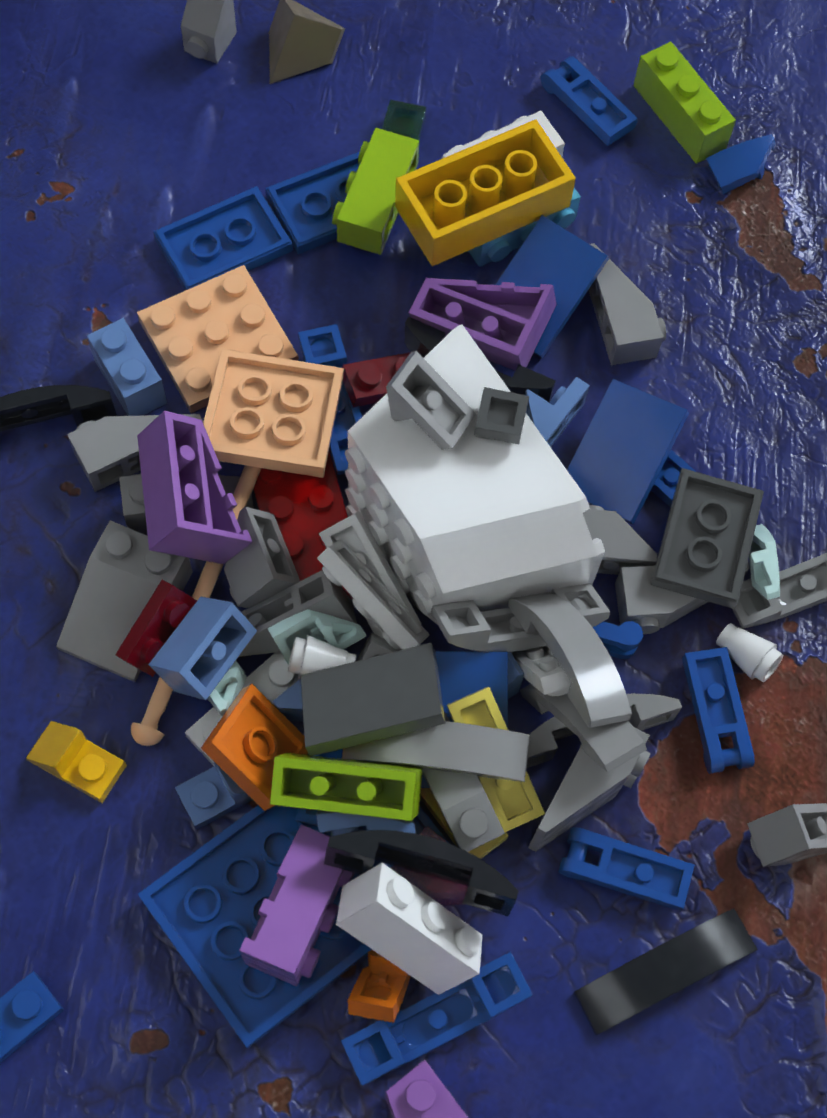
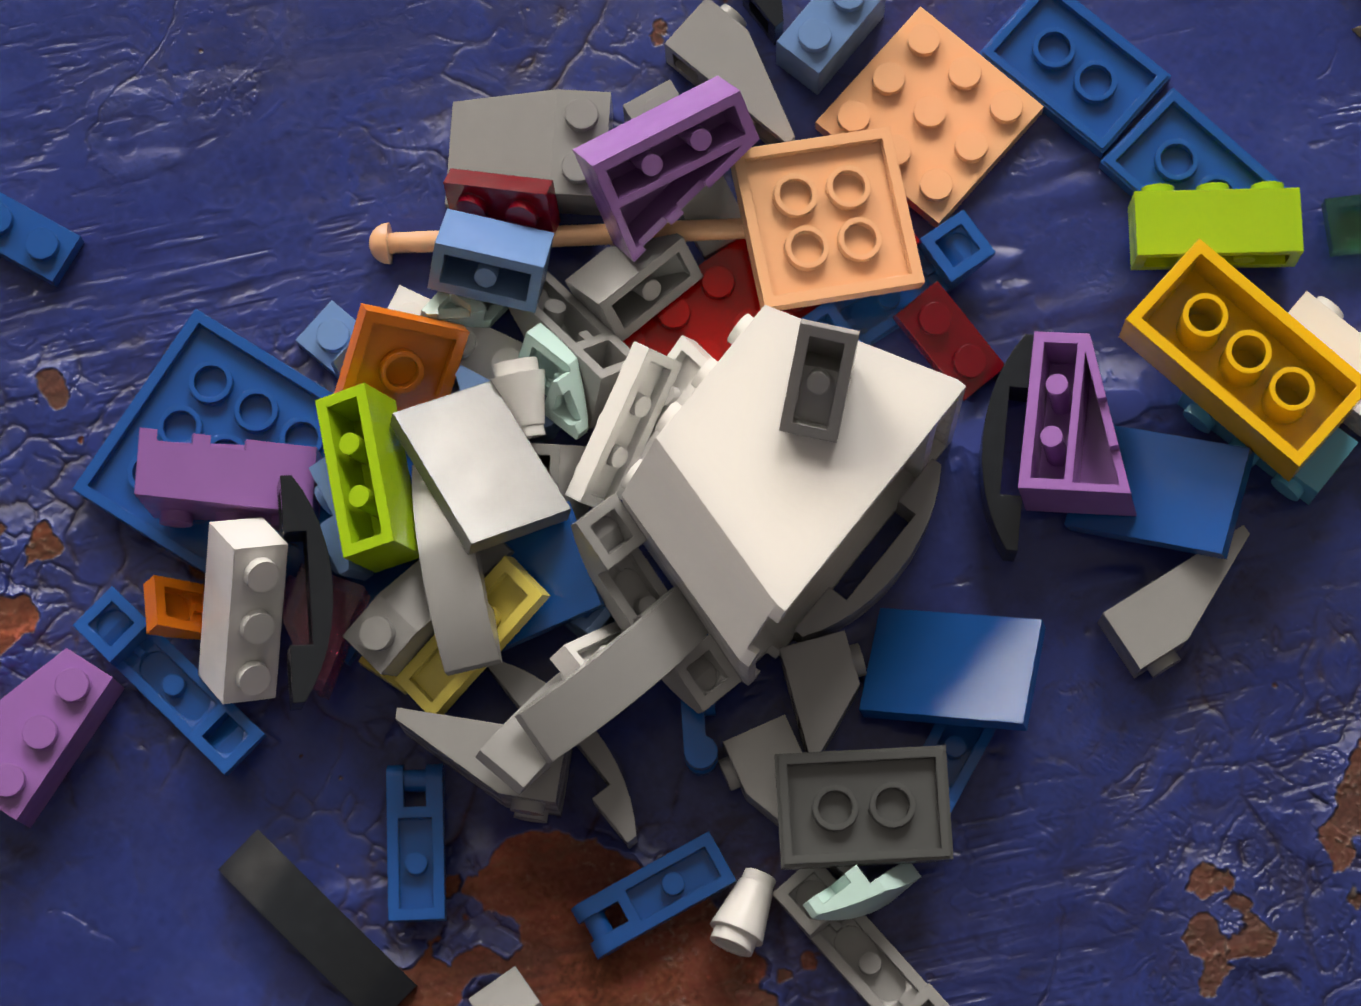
camera: 80 degrees right, 10 degrees up
yellow slope [26,721,127,803] -> none
dark grey plate [474,387,529,444] -> none
medium blue slope [525,377,590,447] -> none

